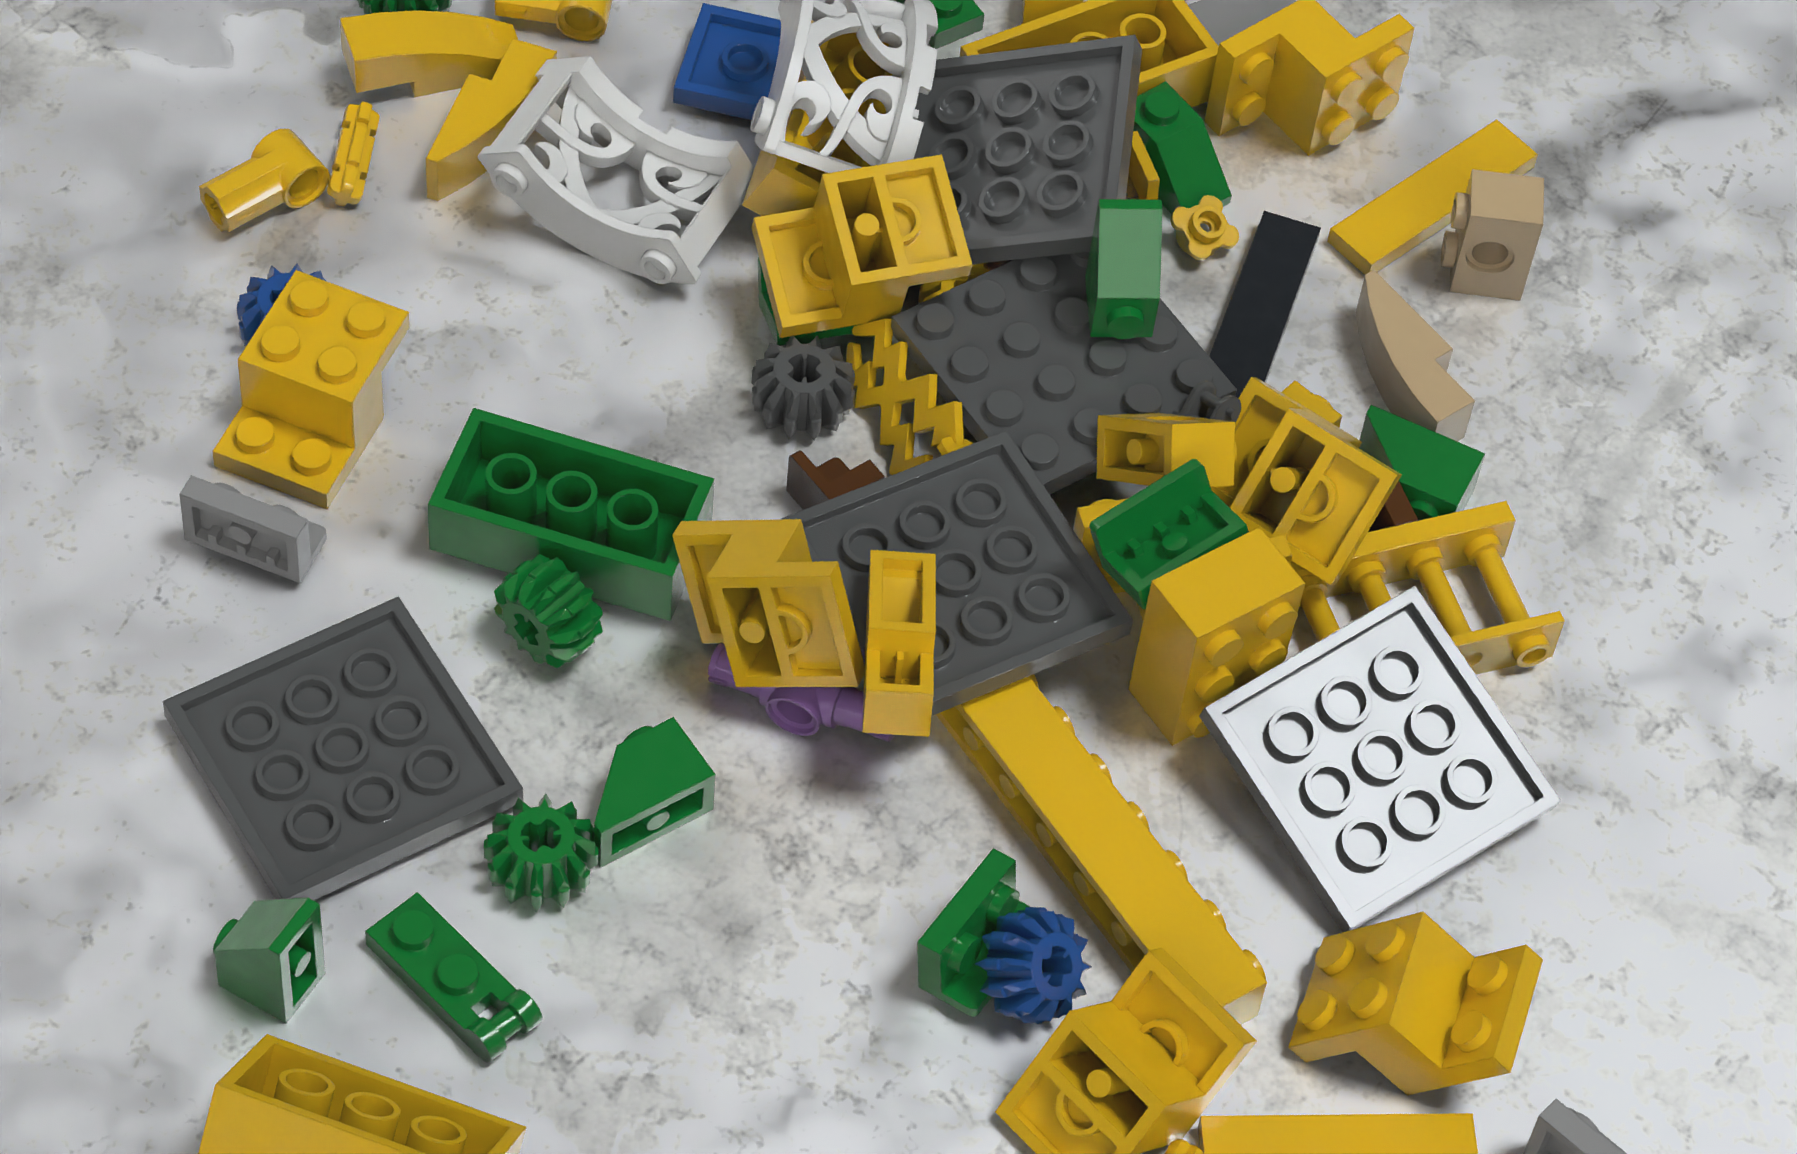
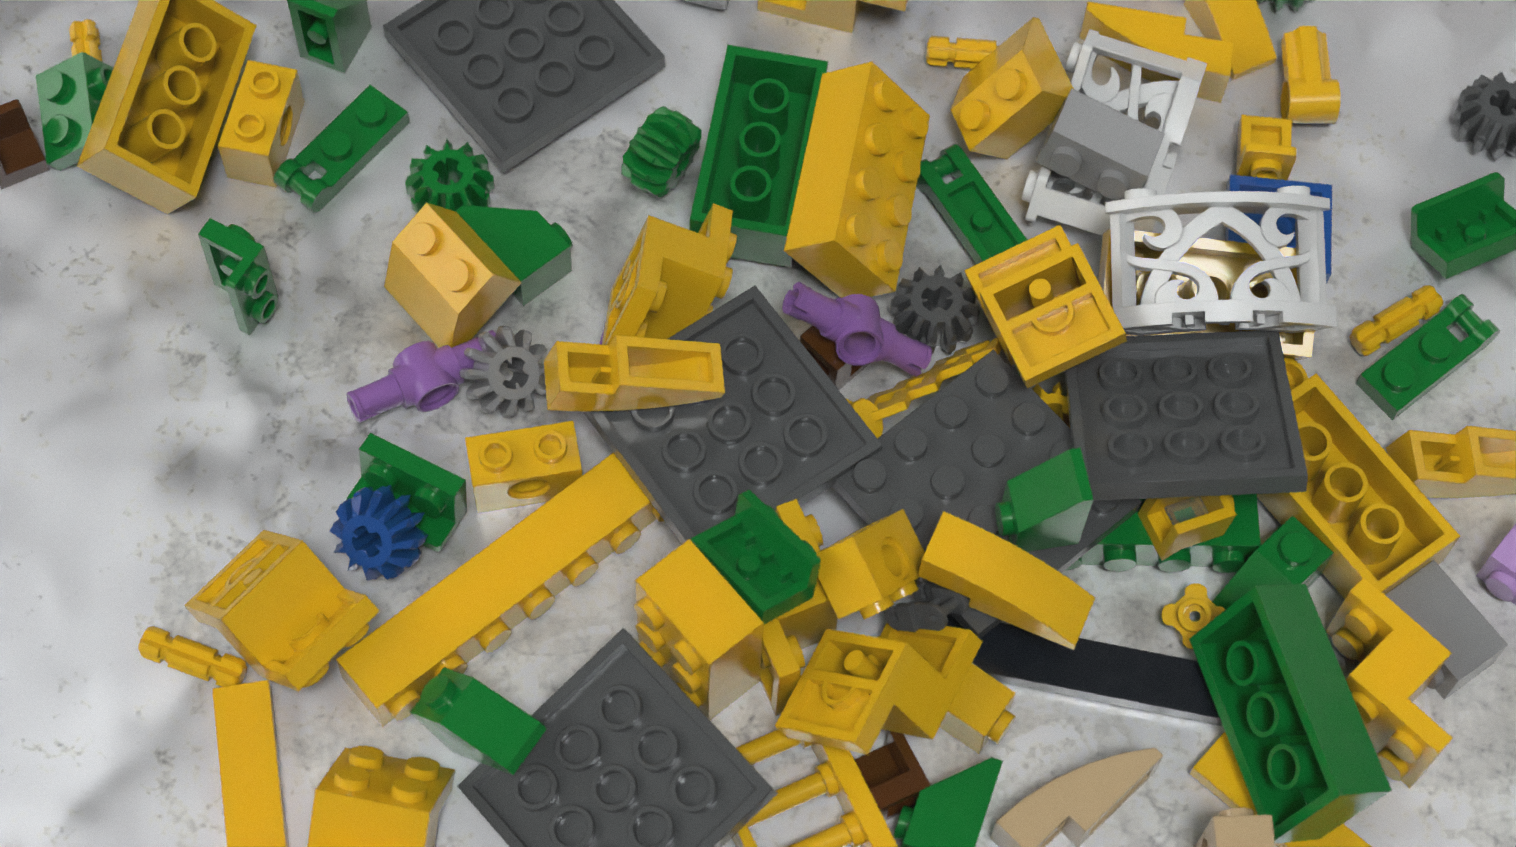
camera: 85 degrees right, 10 degrees up
none -> green bracket [198,218,278,335]
none -> yellow brick [218,60,305,188]
none -> medium lavender pin [346,330,496,424]
none -> yellow slope [384,202,522,348]
none -> green slope [410,668,547,775]
none -> light grey gear [459,326,547,418]
none -> yellow brick [465,421,582,513]
none -> medium lavender pin [782,282,932,377]
none -> yellow brick [784,61,930,298]
none -> green plate [916,144,1027,264]
none -> yellow slope [918,511,1095,650]
none -> yellow axle [926,36,999,68]
none -> yellow slope [951,17,1074,159]
none -> light grey brick [1035,88,1165,200]
none -> green brick [1189,584,1392,844]
none -> yellow bracket [1236,115,1297,180]

